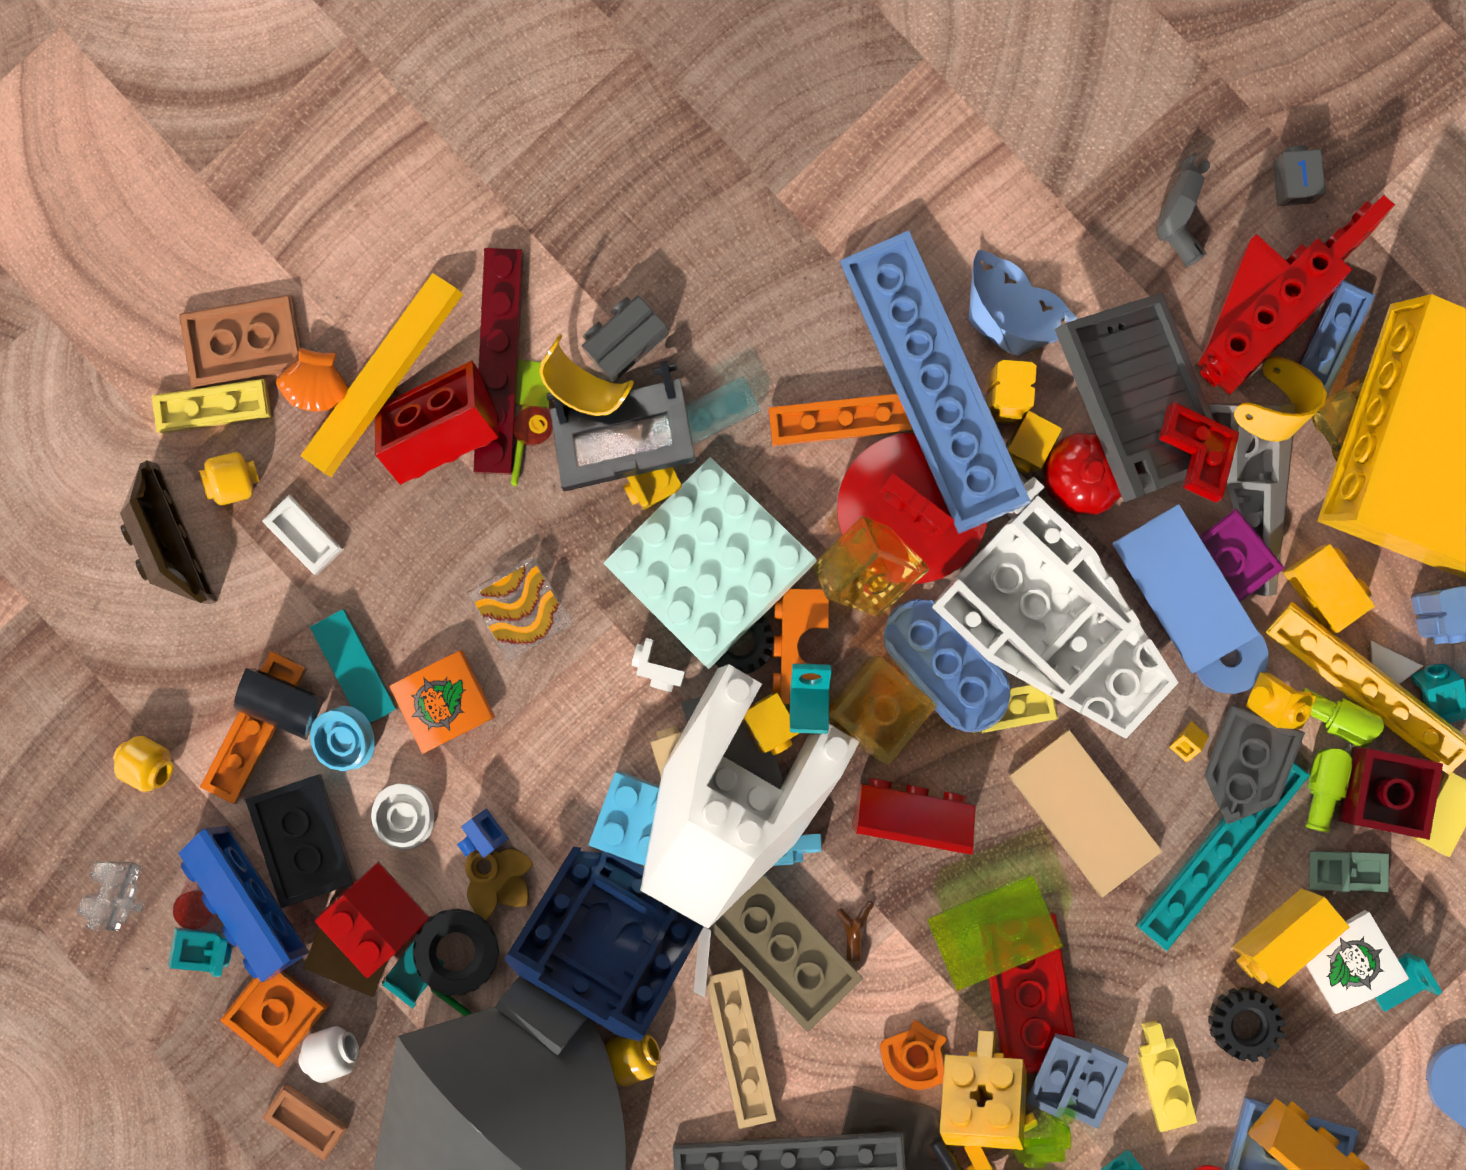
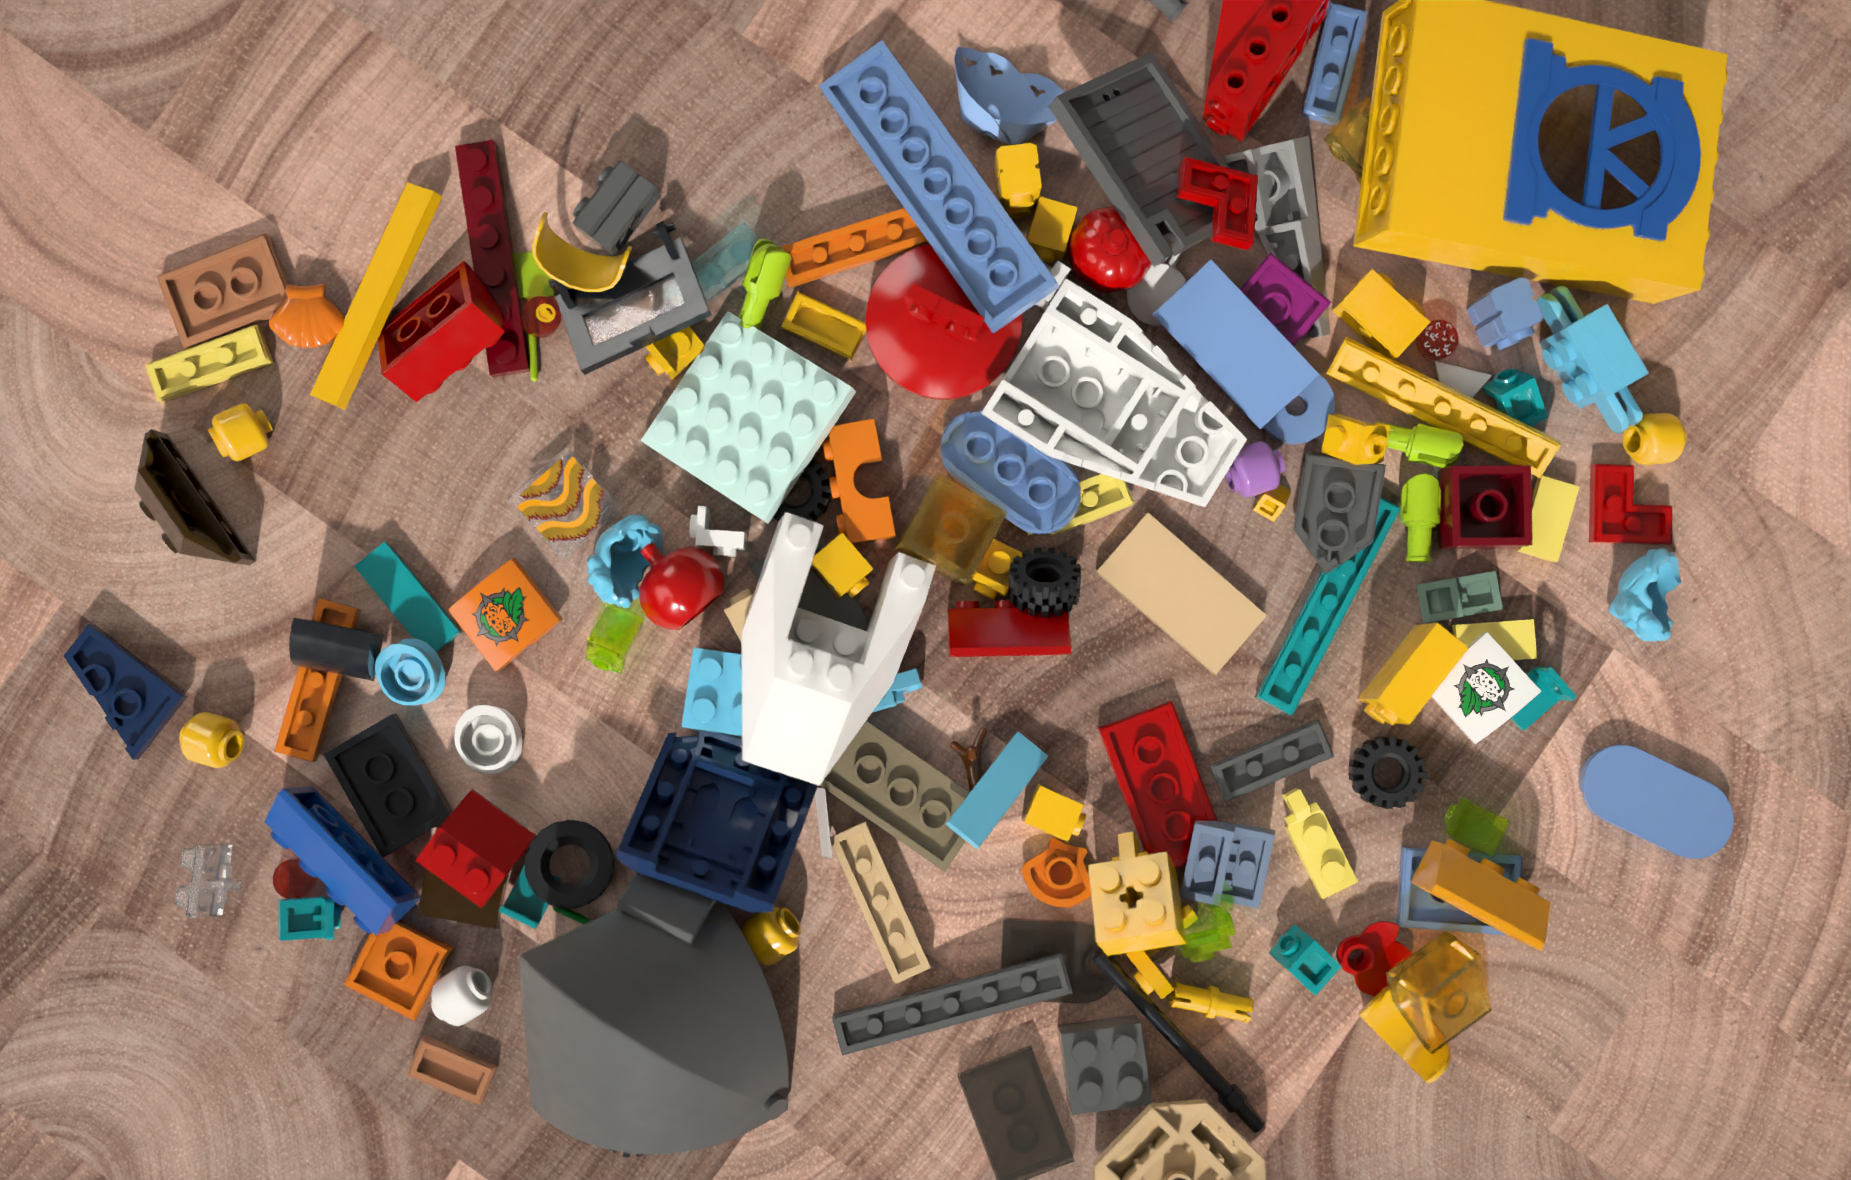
camera: 15 degrees left, 0 degrees up
white tile [262,495,344,575] -> none
blue tile [457,808,509,858] -> none
pearl gold plate [465,848,533,920] -> none
teal bracket [789,664,831,734] -> none
clear yellow slope [813,516,929,617] -> none
clear neon green tile [926,874,1063,991] -> none
yellow piece [1234,356,1327,442] -> none
none -> dark blue wing [64,624,188,760]
none -> clear neon green bracket [585,603,644,674]
none -> medium azure hair [587,515,664,608]
none -> red piece [639,542,724,630]
none -> lime arm [738,238,792,330]
none -> yellow tile [781,292,866,362]
none -> medium azure tile [946,732,1048,849]
none -> yellow bracket [969,537,1022,600]
none -> black tyre [1009,547,1081,618]
none -> yellow brick [1022,783,1087,842]
none -> white piece [1127,252,1187,326]
none -> dark grey tile [1209,720,1335,802]
none -> medium lavender head [1225,441,1285,498]
none -> clear red tile [1416,320,1459,361]
none -> clear neon green bracket [1443,797,1511,858]
none -> light yellow tile [1452,619,1537,660]

